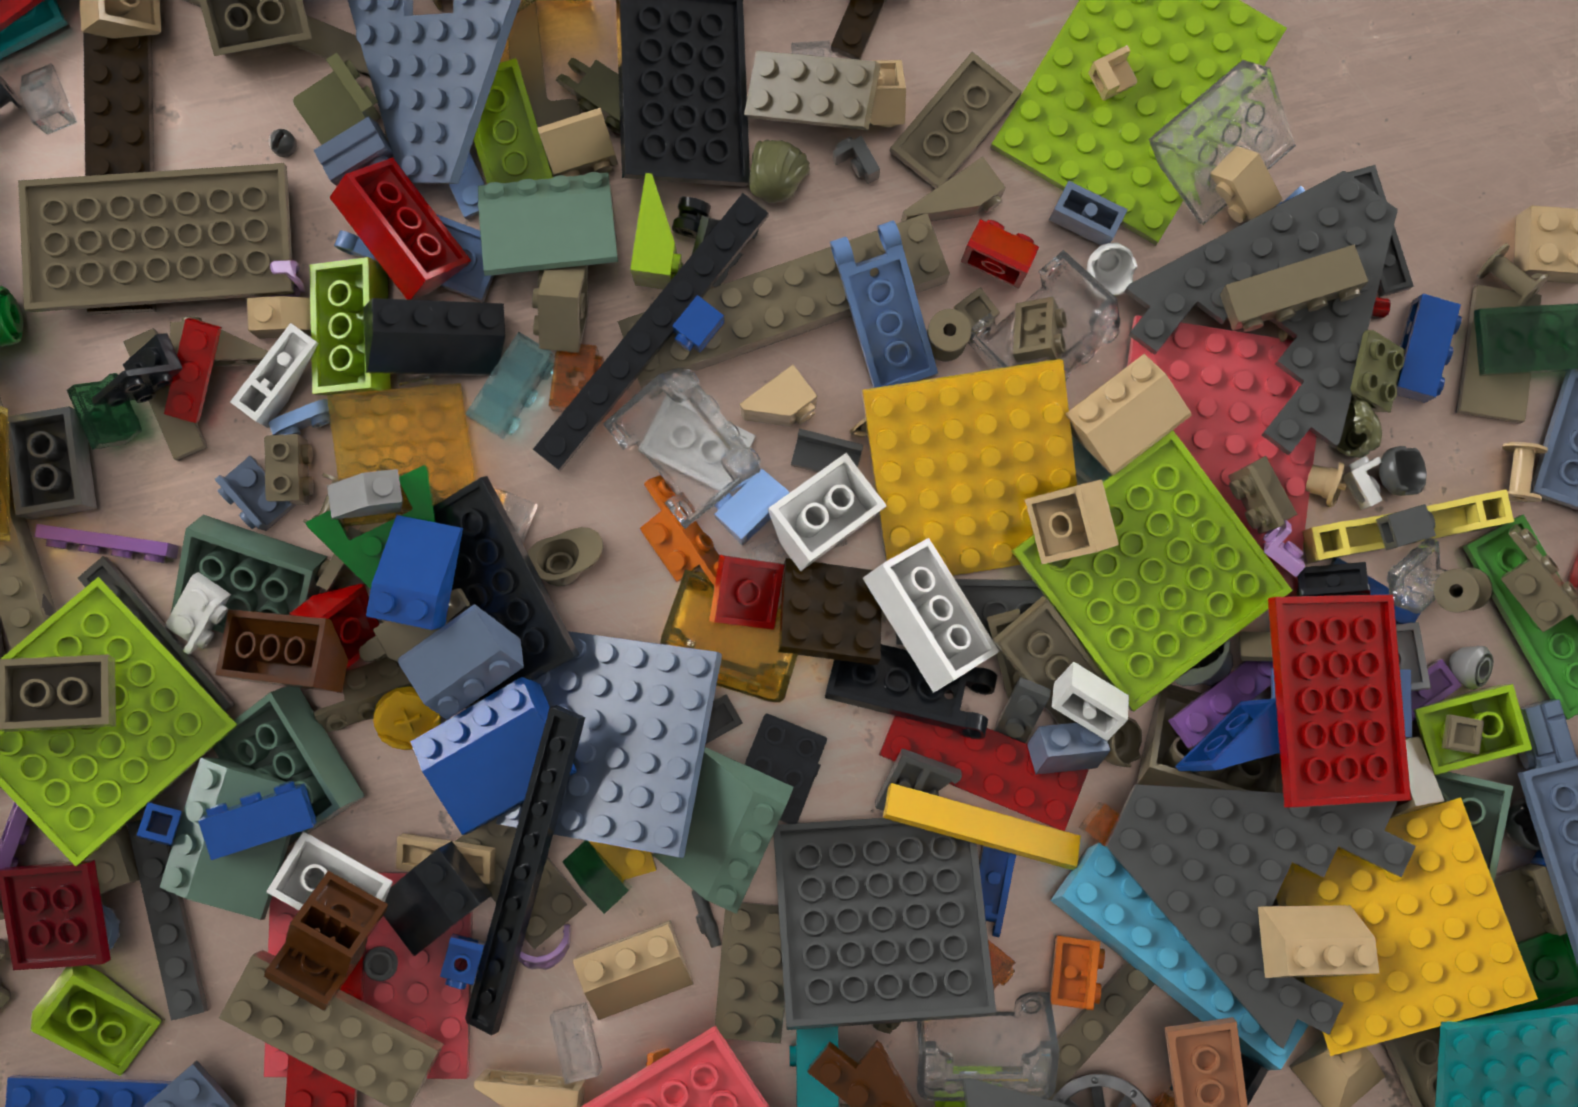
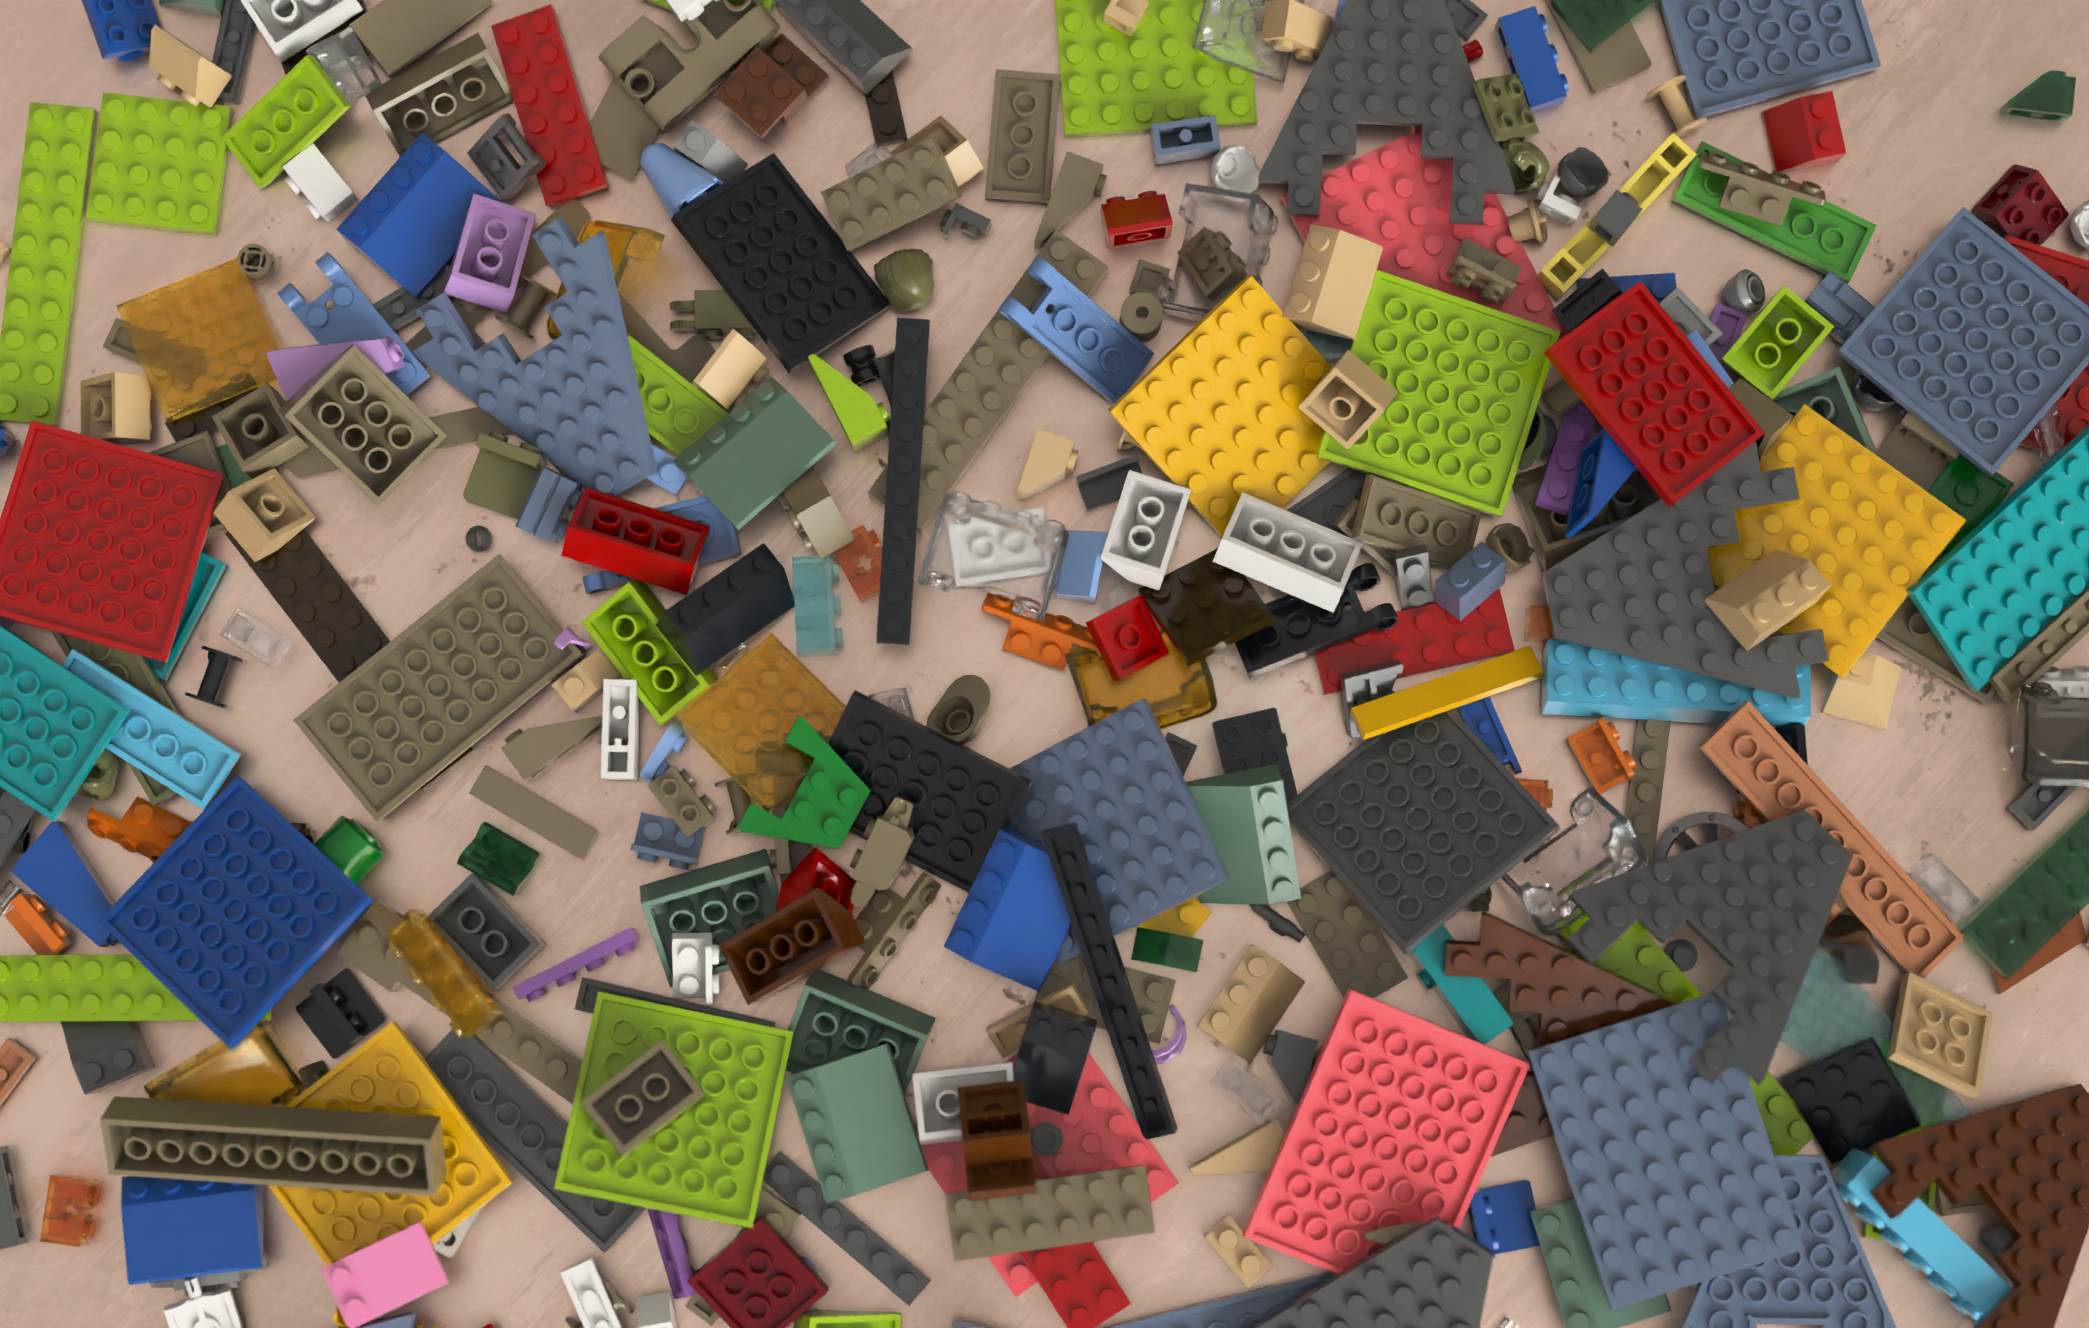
camera: 35 degrees left, 0 degrees up
black bracket [91,333,183,407] -> none
blue brick [136,802,183,847] -> none
red plate [164,318,222,423] -> none
blue brick [198,781,317,860] -> none
light grey slope [327,469,402,520] -> none
blue slope [366,515,463,630] -> none
yellow tile [373,686,441,750] -> none
sand blue slope [398,604,524,720] -> none
blue brick [440,933,486,989] -> none
blue brick [672,295,725,353] -> none
white brick [1052,662,1129,741] -> none
dark tan brick [1220,244,1368,332] -> none
lavender bracket [1263,520,1305,577] -> none
clear bracket [1387,538,1447,614] -> none
dark tan piece [1434,567,1493,613] -> none
dark tan tile [1441,715,1484,754] -> none
none -> dark grey slope [1263,1029,1318,1105]

